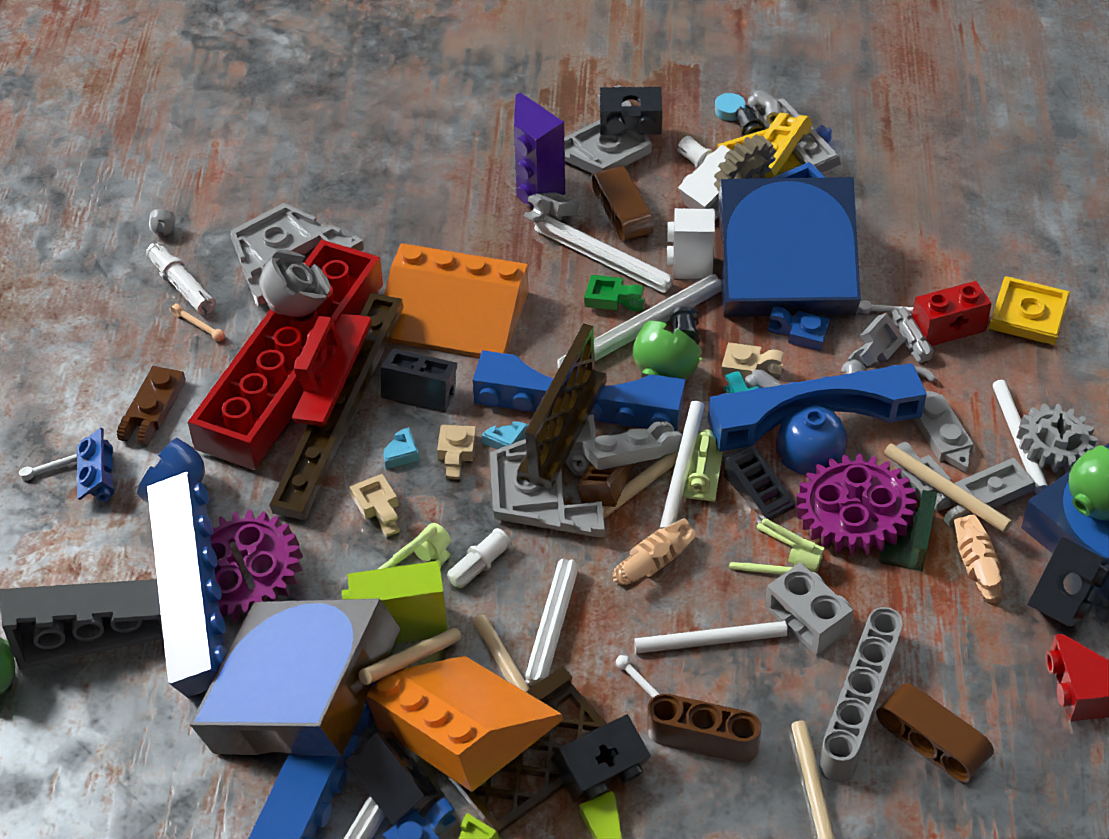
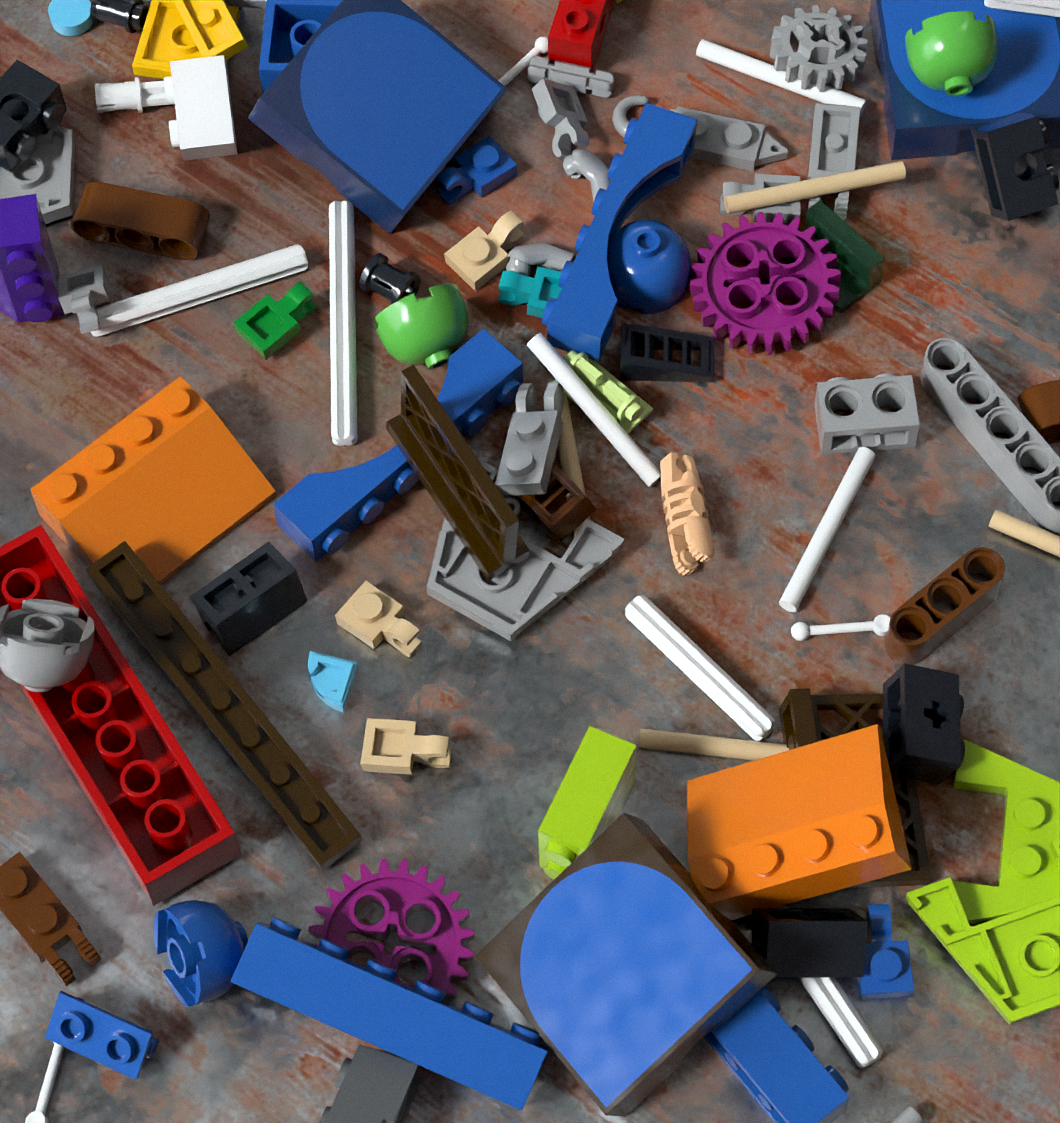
camera: 55 degrees left, 15 degrees up
red bracket [292,314,372,426] -> none
tan bar [359,628,461,685] -> none
yellowish green plant [378,523,451,569] -> none
white axle [447,528,511,588] -> none
medium azure tile [481,421,529,449] -> none
white brick [667,209,715,279] -> none
dark tan gear [714,134,776,191] -> none
yellowish green plant [729,518,825,575] -> none
light nougat hinge [954,514,1003,604] -> none

